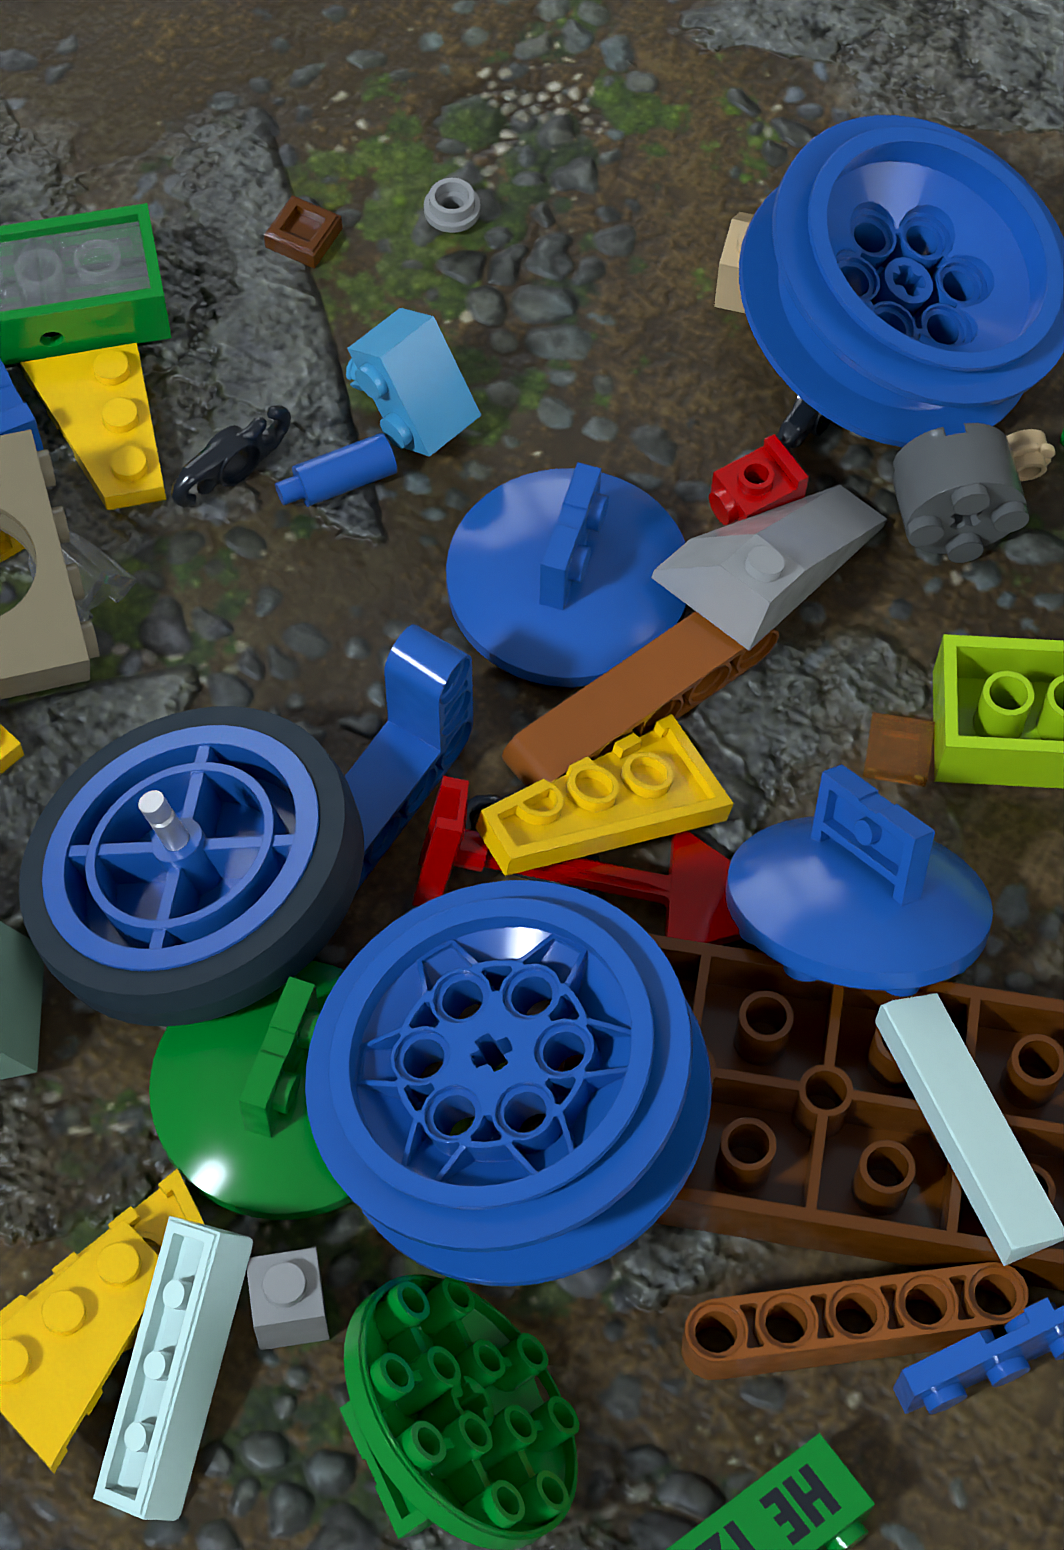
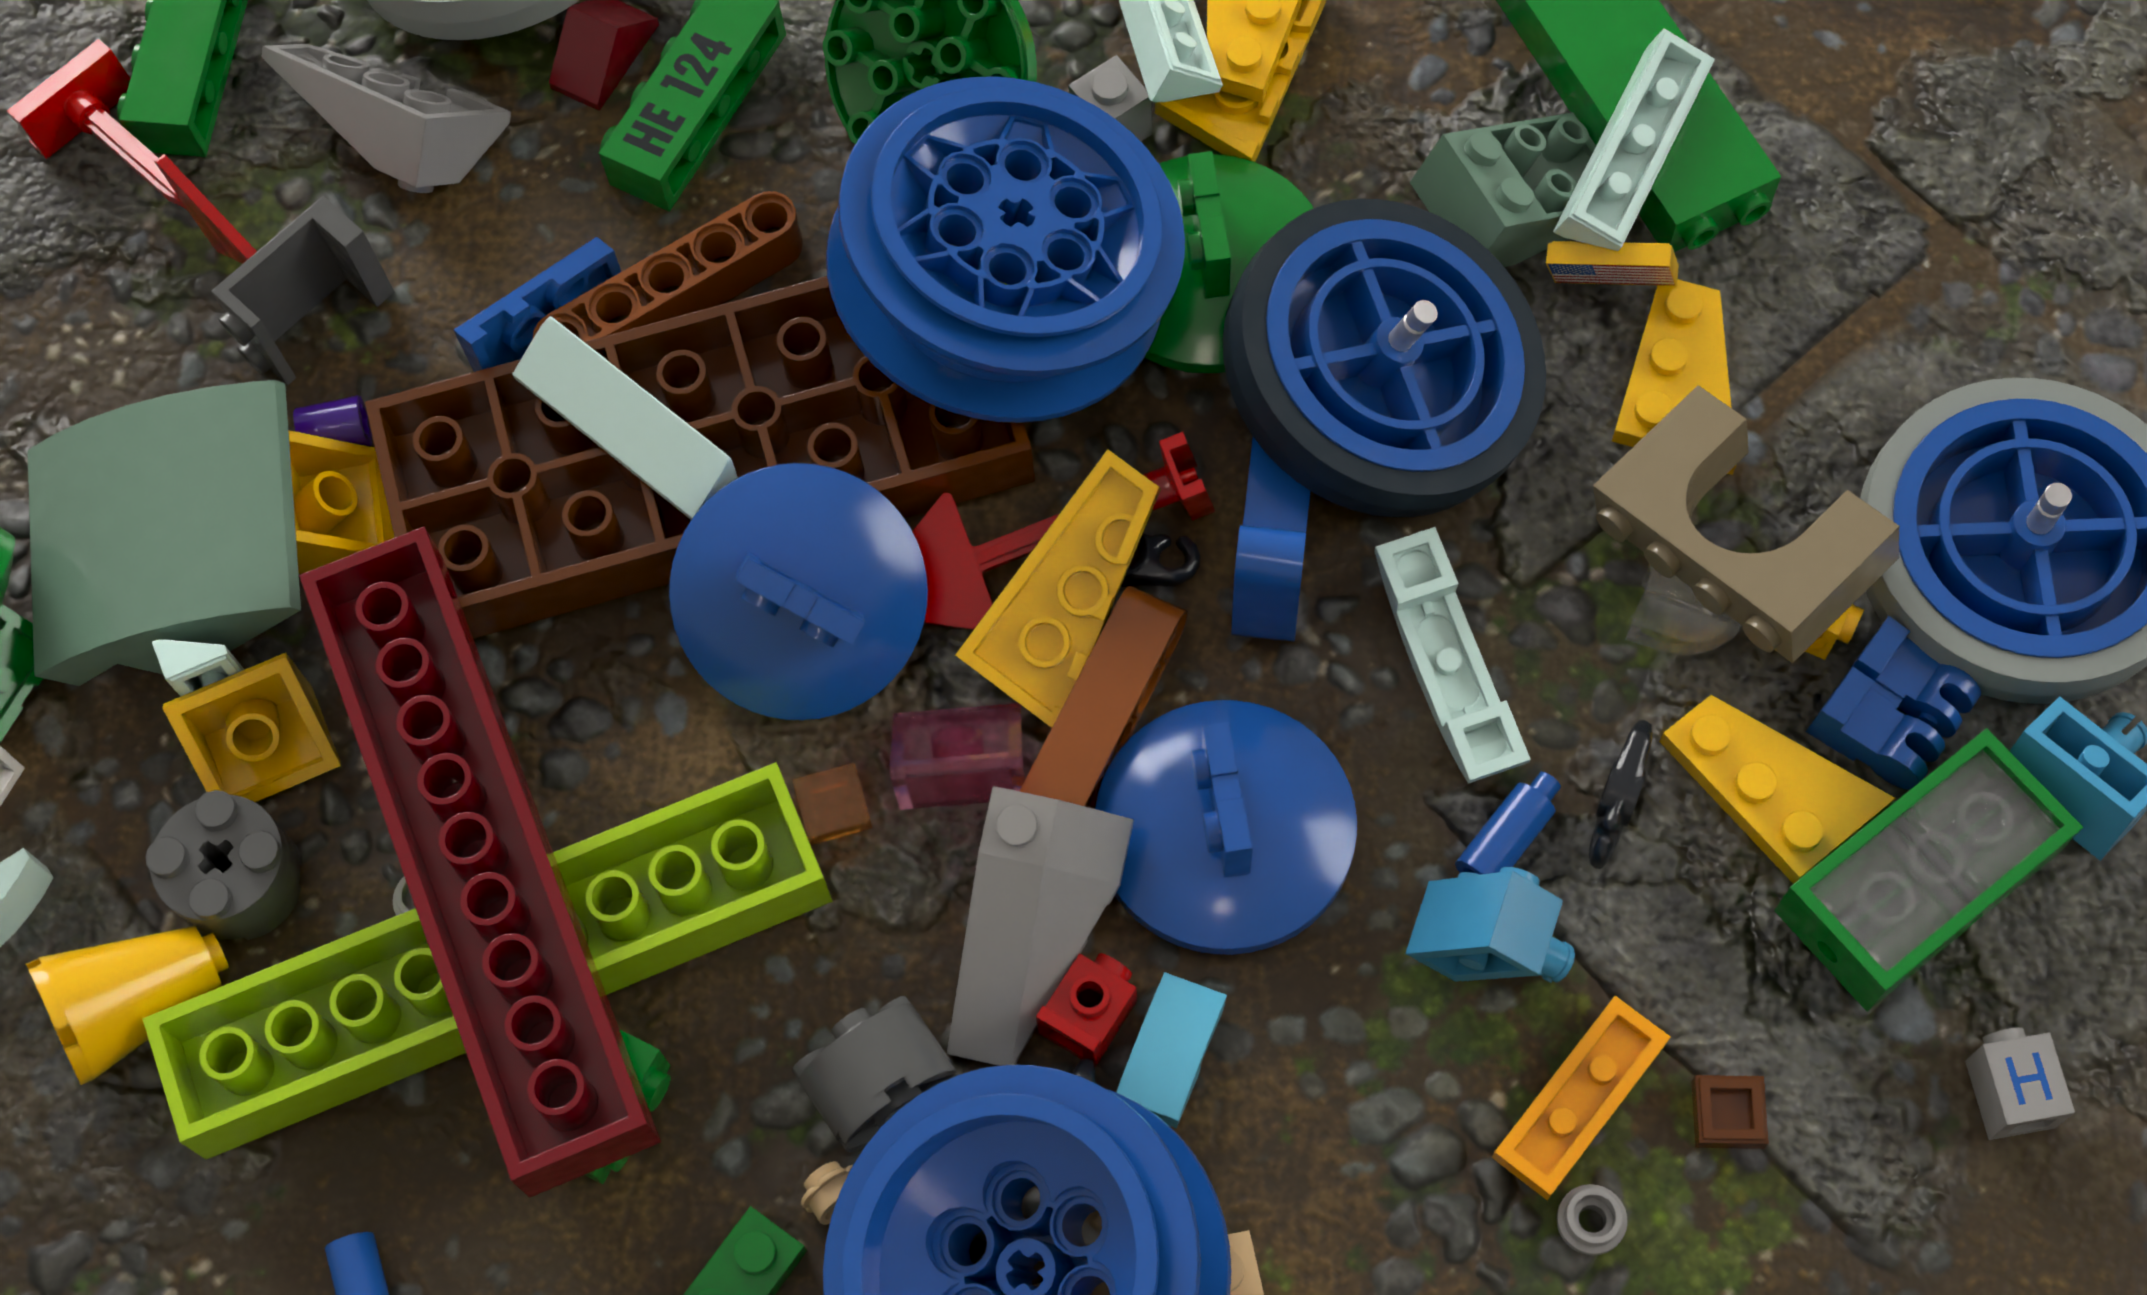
camera: 160 degrees right, 5 degrees up
none -> clear pink slope [890,703,1026,810]
none -> medium azure slope [1116,972,1227,1128]
none -> light aqua slope [1375,527,1531,784]
none -> light orange plate [1492,996,1671,1201]
none -> light grey brick [1965,1027,2075,1140]

